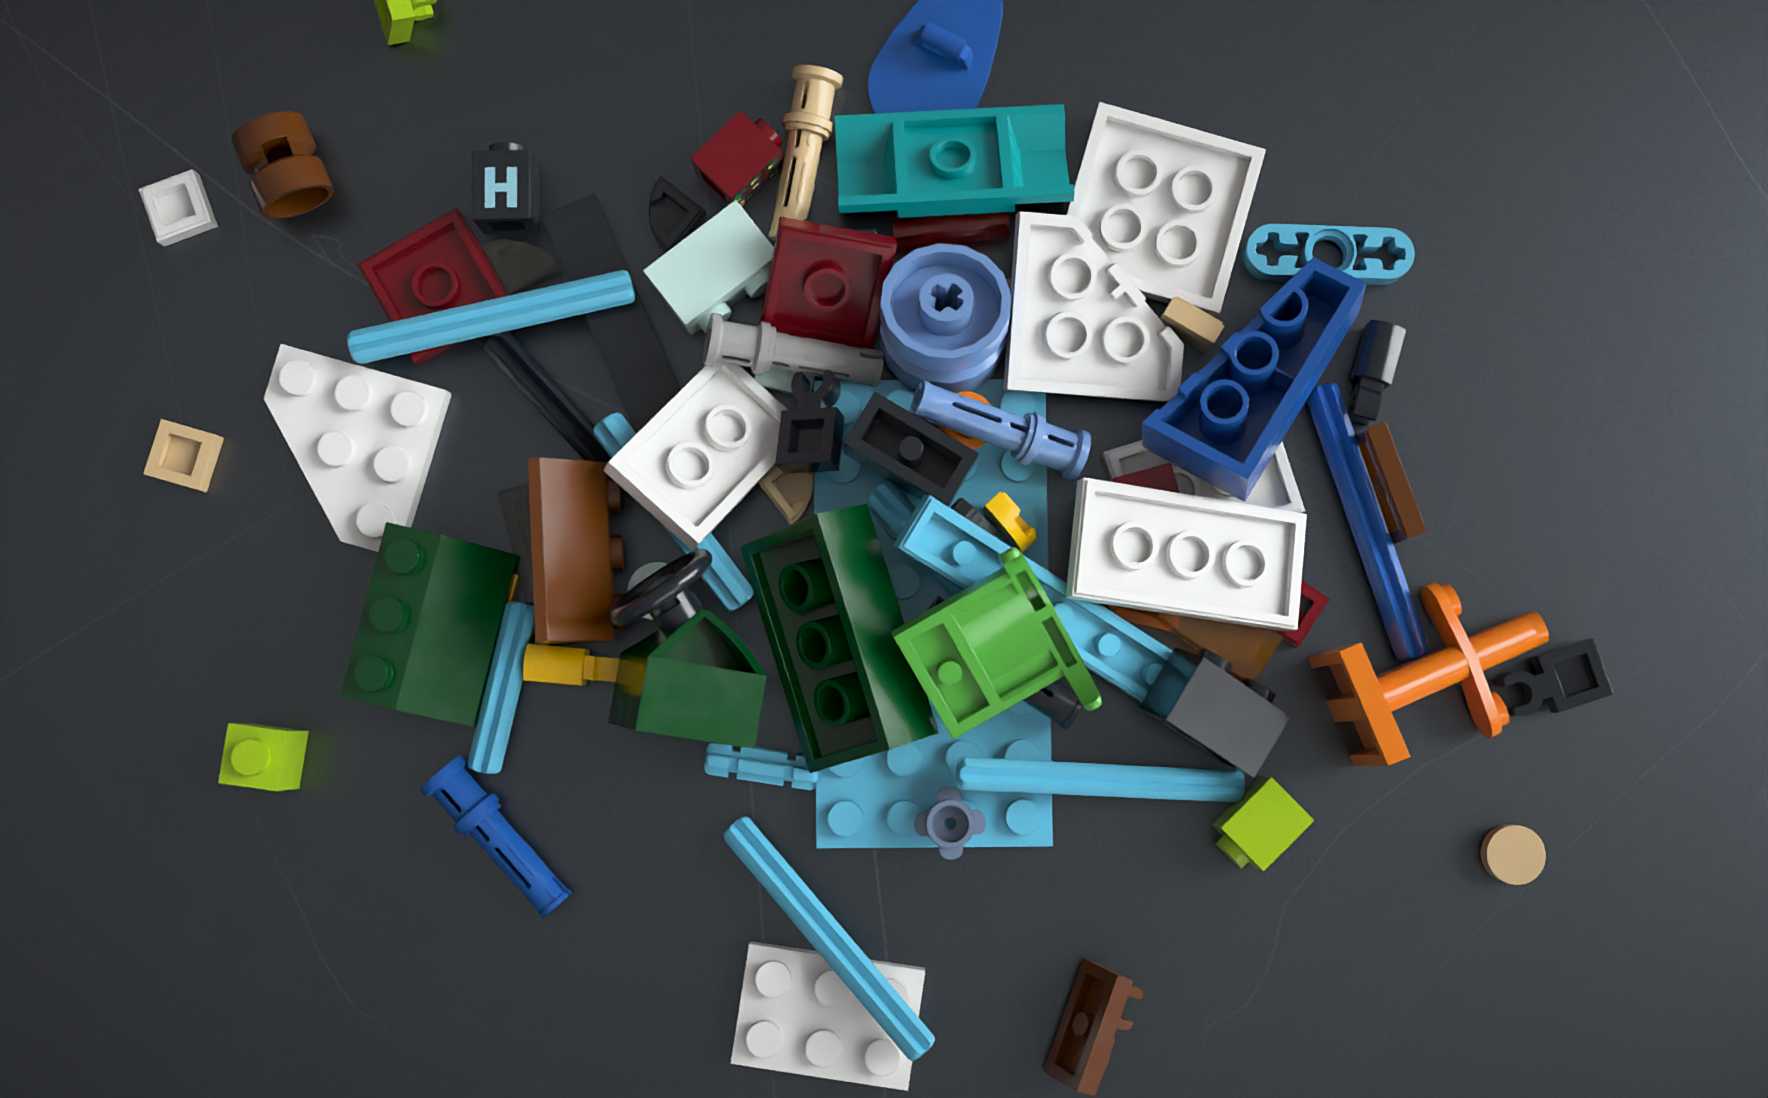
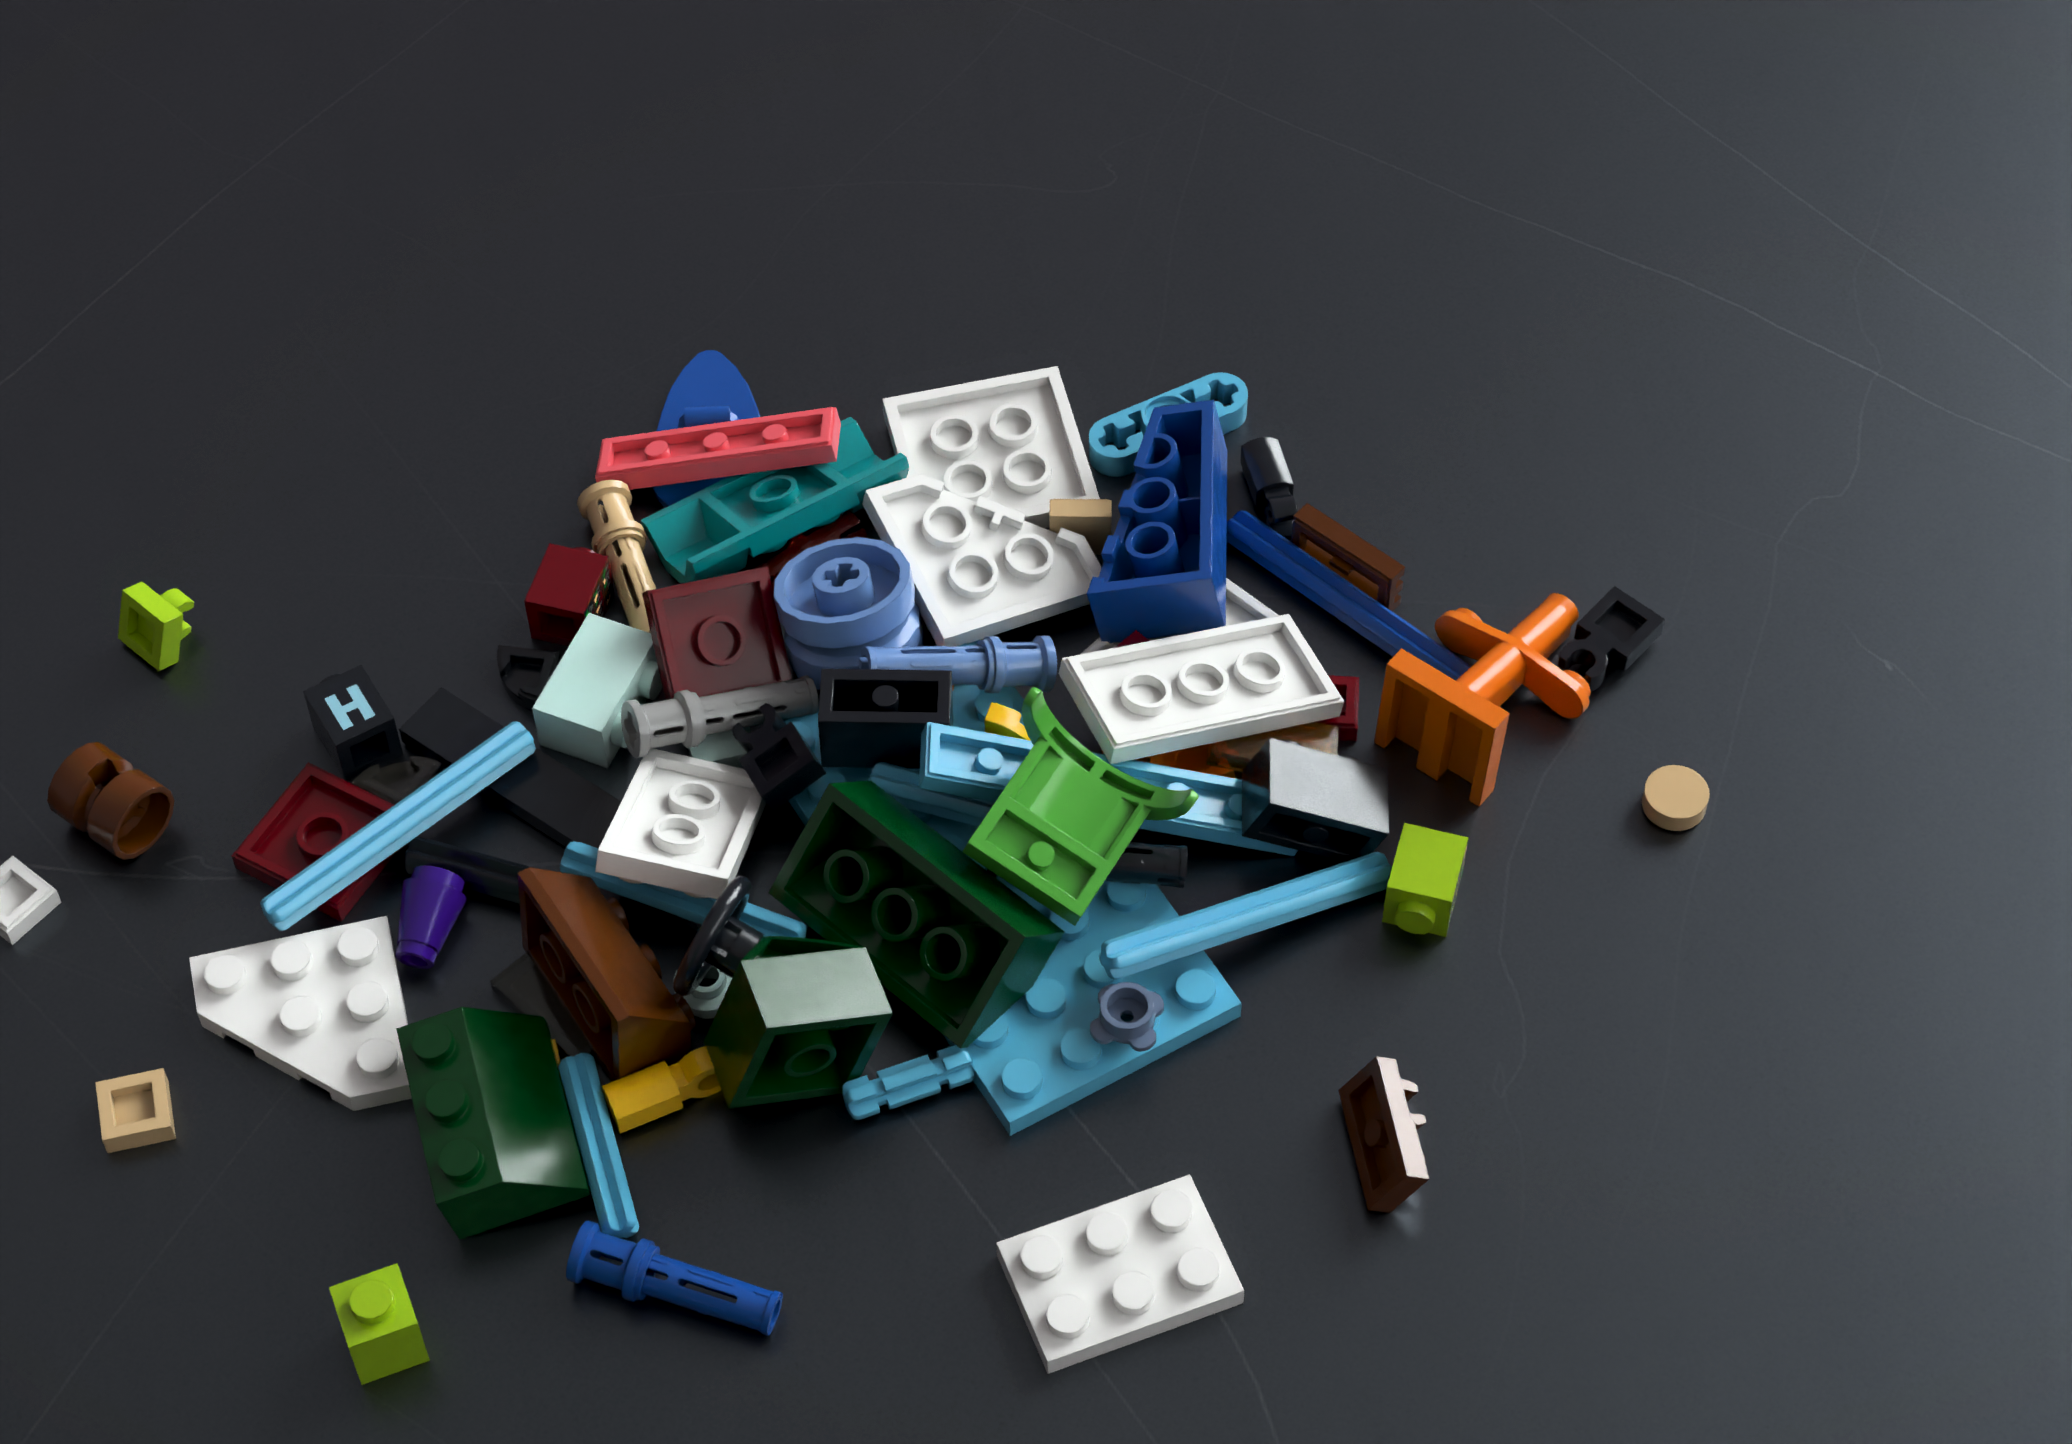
camera: 30 degrees left, 30 degrees down
medium azure axle [724,816,935,1061] -> none
tan tile [758,465,814,525] -> none
none -> dark purple cone [395,865,467,969]
none -> coral tile [595,407,841,490]

